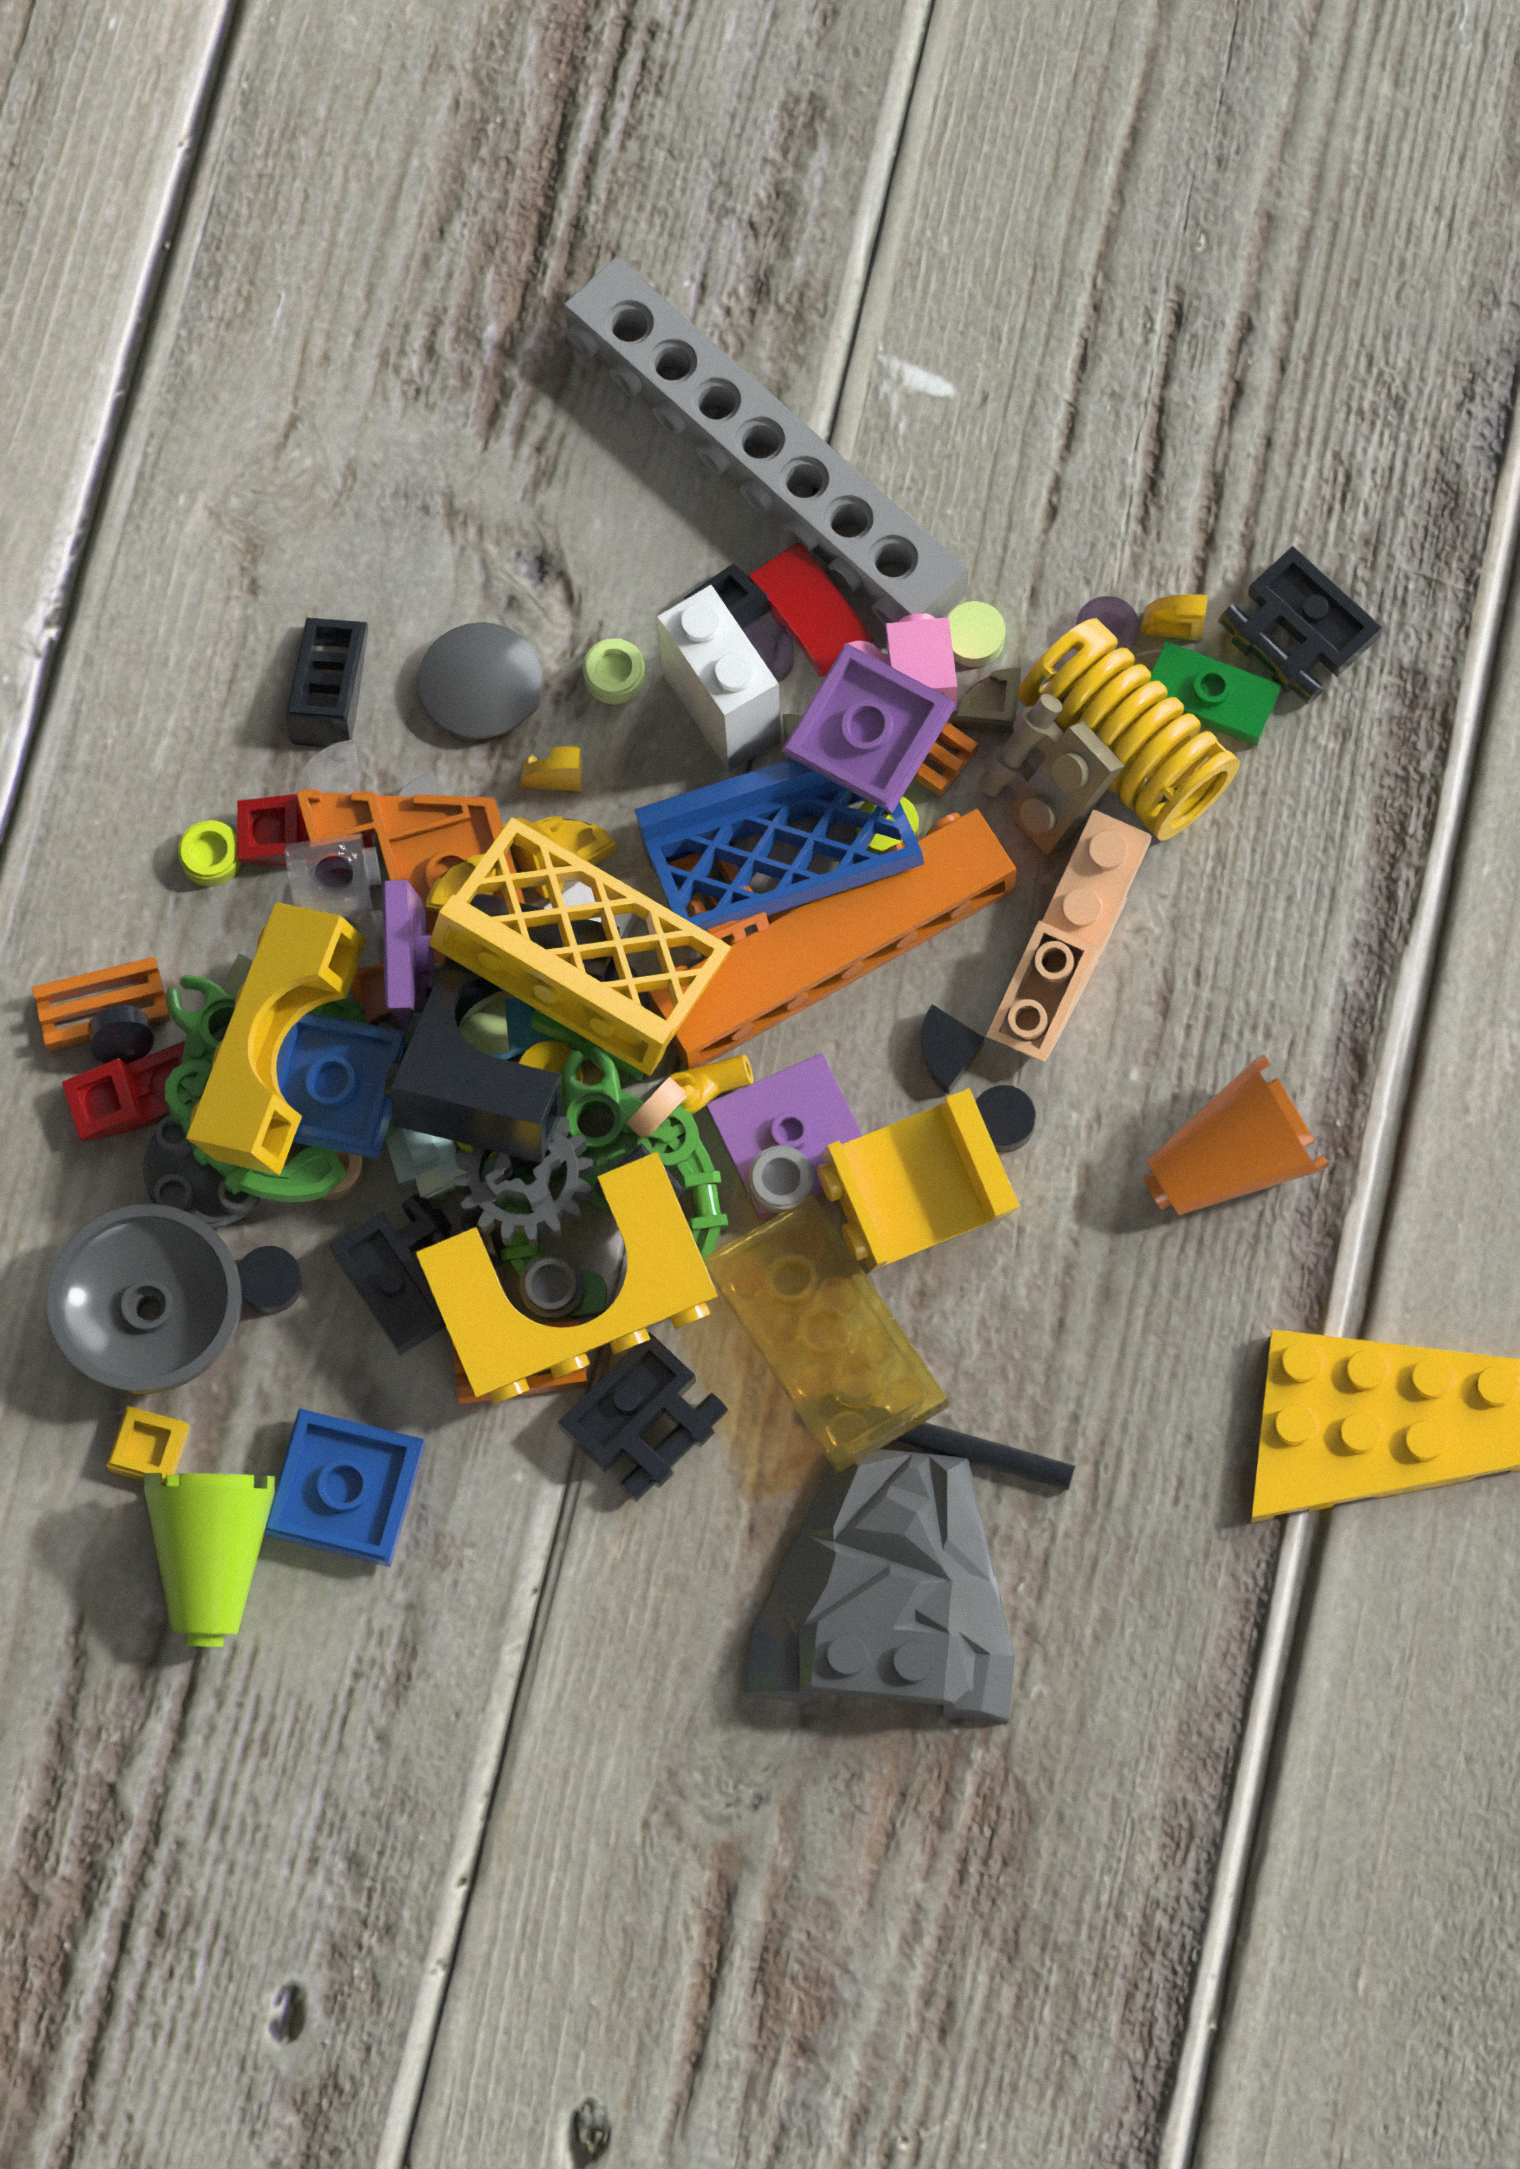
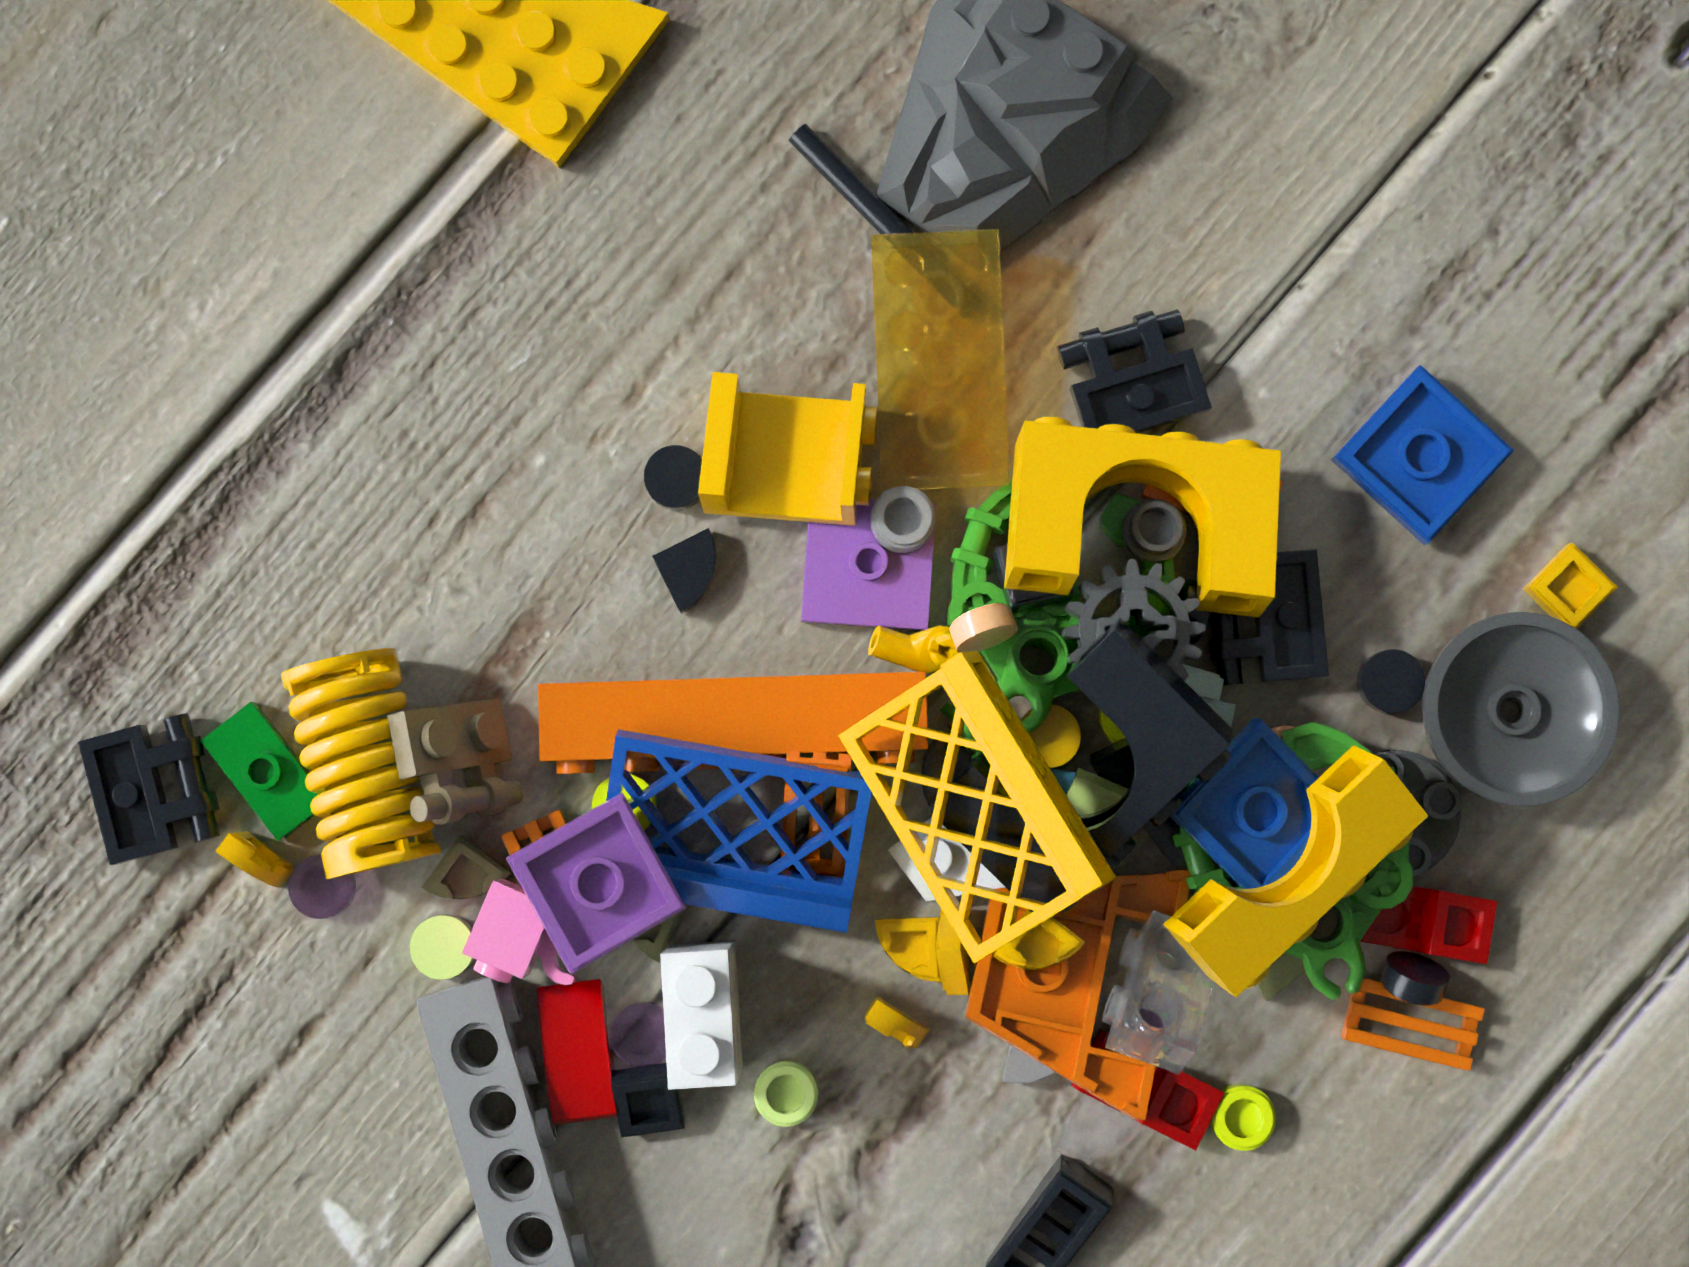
camera: 150 degrees left, 15 degrees up
lime cone [144,1473,275,1647] -> none
medium lavender plate [382,880,434,1030] -> none
dark grey dish [418,622,542,743] -> none
light nougat slope [986,809,1152,1063] -> none
orange cone [1142,1054,1329,1215] -> none

